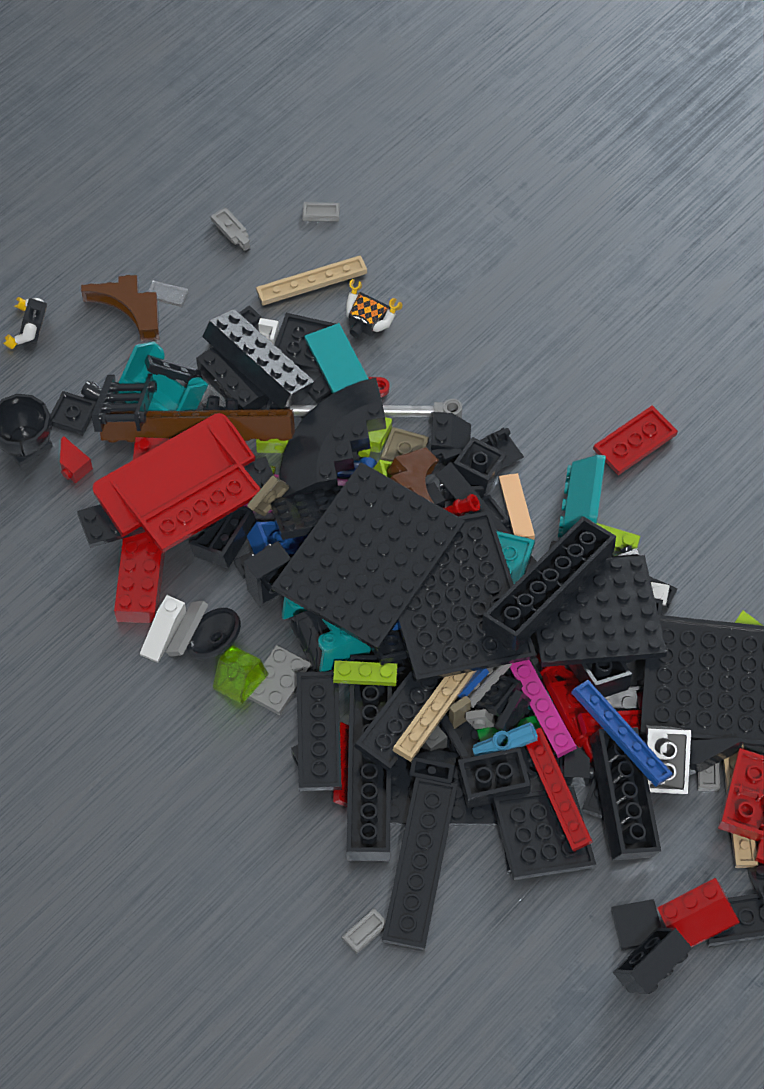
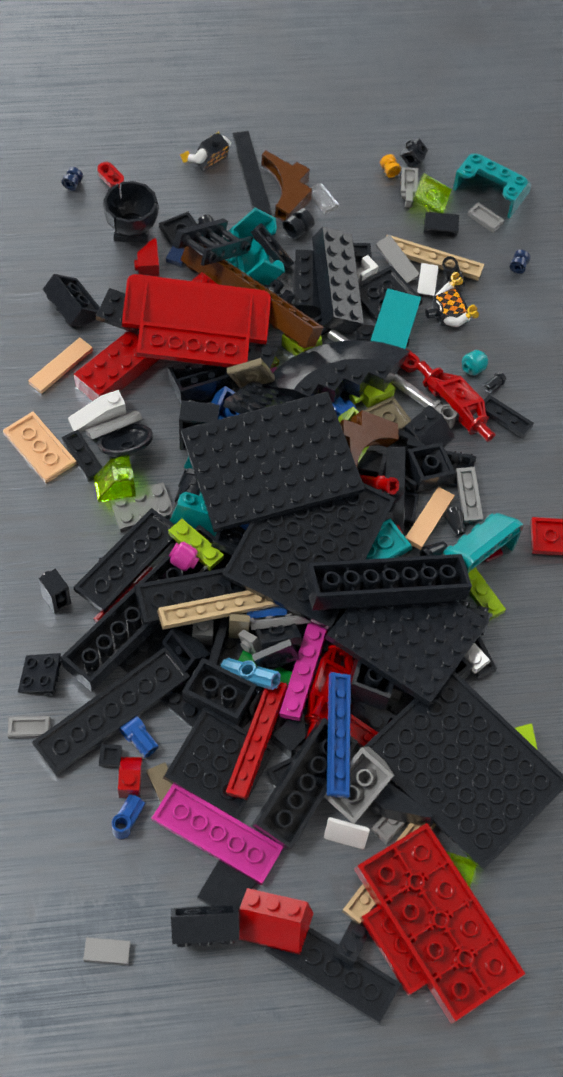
camera: 35 degrees right, 0 degrees up
none -> light nougat tile [3,412,77,483]
none -> black hinge [18,653,62,696]
none -> light nougat tile [28,338,93,394]
none -> black brick [38,568,71,613]
none -> black slope [42,274,100,327]
none -> black tile [61,430,105,482]
none -> light grey tile [83,937,131,965]
none -> black plate [99,744,122,768]
none -> blue piece [112,795,145,839]
none -> red slope [118,757,142,798]
none -> blue piece [120,716,159,758]
none -> dark tan tile [146,762,172,803]
none -> dark pink plate [151,784,283,885]
none -> dark blue tile [166,246,184,267]
none -> dark pink head [169,541,199,571]
none -> black tile [233,131,276,234]
none -> black wheel [282,208,315,240]
none -> white slope [324,817,370,849]
none -> light grey tile [376,235,420,284]
none -> light orange wheel [380,154,401,178]
none -> black brick [400,138,428,167]
none -> clear neon green tile [412,173,452,213]
none -> red plate [416,361,495,442]
none -> white slope [417,263,438,297]
none -> black cone [419,541,448,556]
none -> black hinge [423,212,459,236]
none -> black piece [442,256,466,287]
none -> black cone [444,507,465,536]
none -> teal windscreen [452,153,531,219]
none -> light grey plate [455,467,483,523]
none -> teal head [462,350,488,376]
none -> black pin [483,372,507,393]
none -> black plate [484,394,534,438]
none -> dark blue wheel [509,250,531,274]

